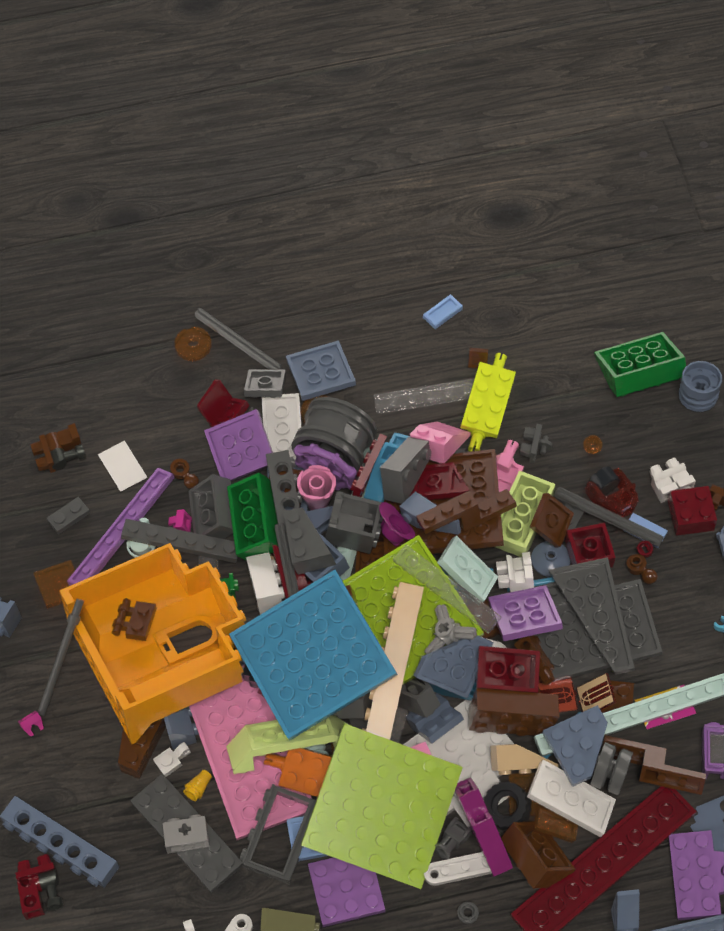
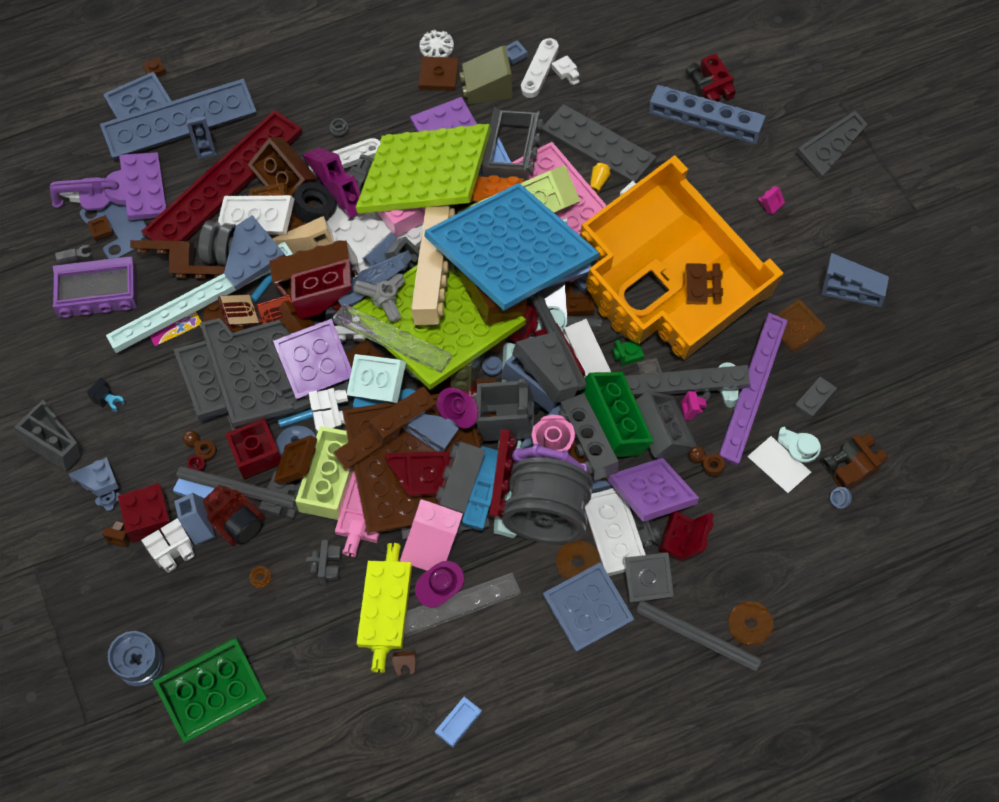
camera: 170 degrees right, 0 degrees up
dark grey bar [38,598,84,716] -> none
light grey brick [163,815,210,854] -> none
none -> sand blue slope [174,493,215,546]
none -> magenta piece [415,561,464,607]
none -> light aqua piece [777,427,821,462]
none -> sand blue plate [830,487,852,509]

